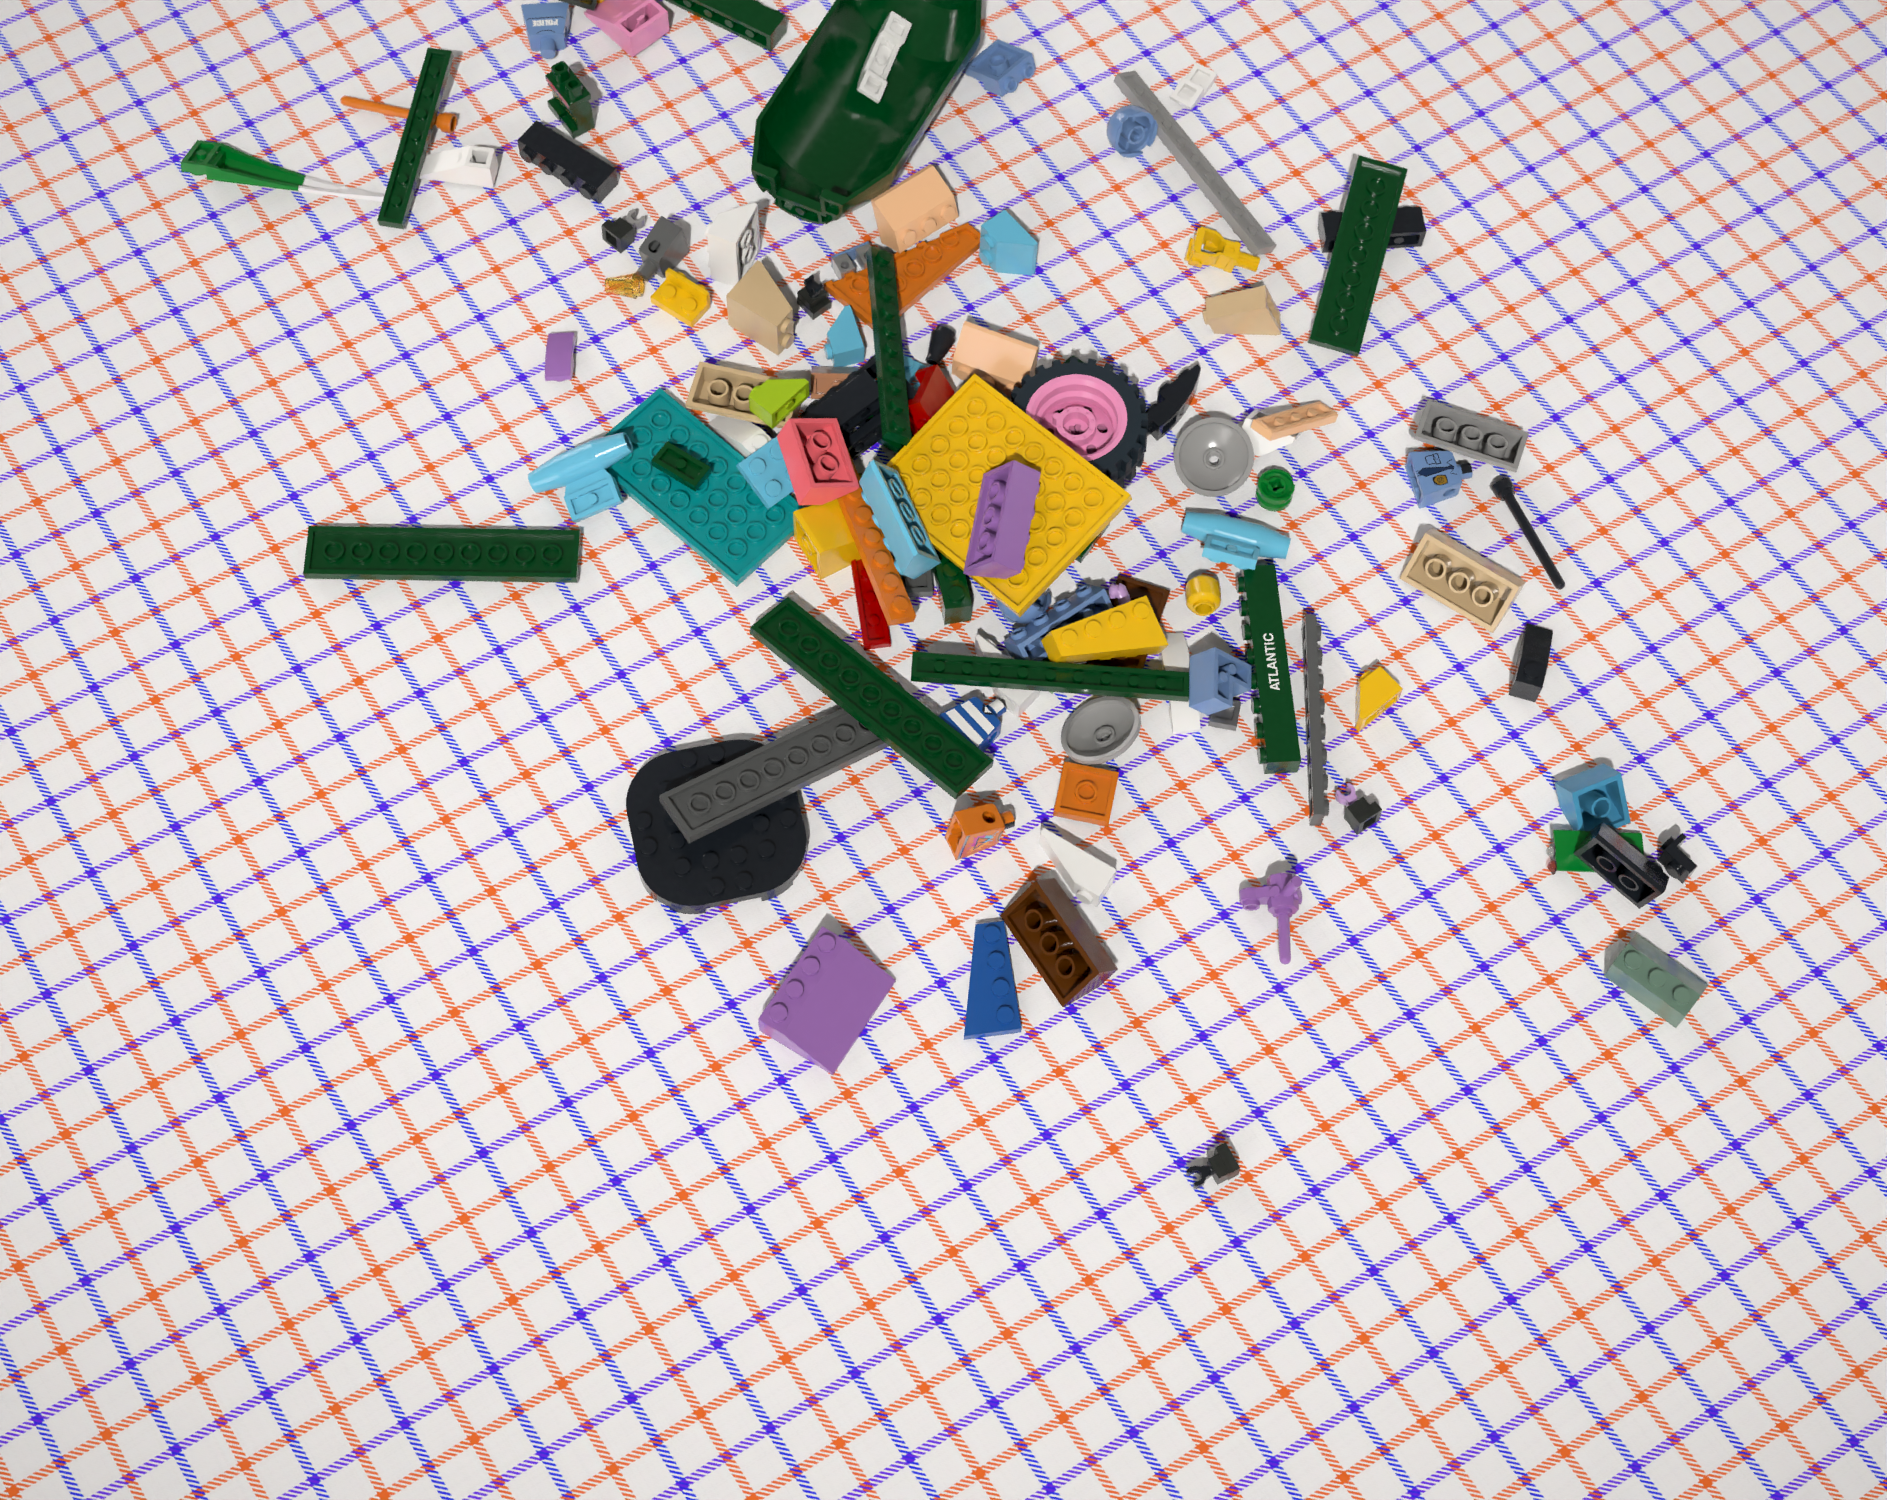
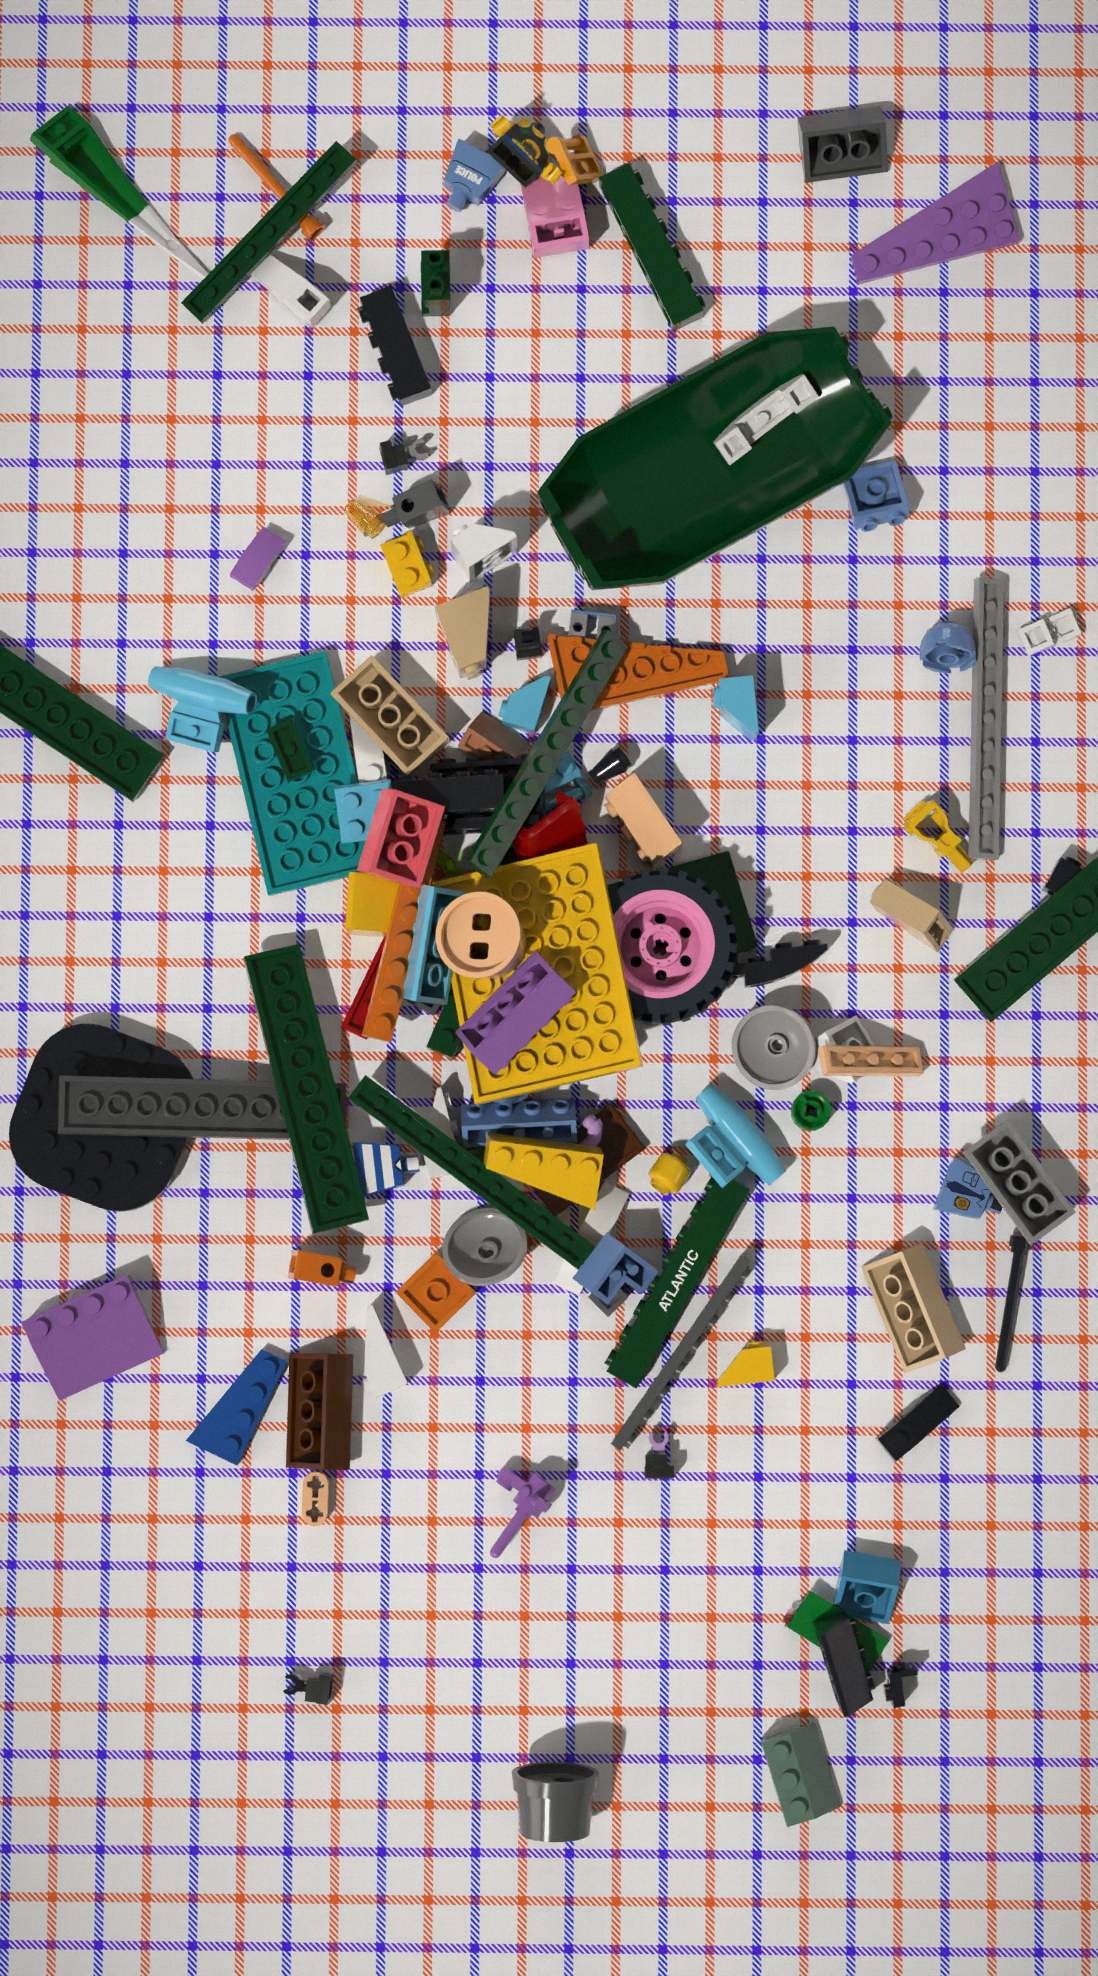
camera: 35 degrees right, 20 degrees up
lime slope [748,379,810,429] -> none
light nougat slope [871,164,959,253] -> none
none -> light nougat beam [302,1471,329,1526]
none -> light nougat piece [436,892,526,979]
none -> dark grey piece [512,1762,599,1842]

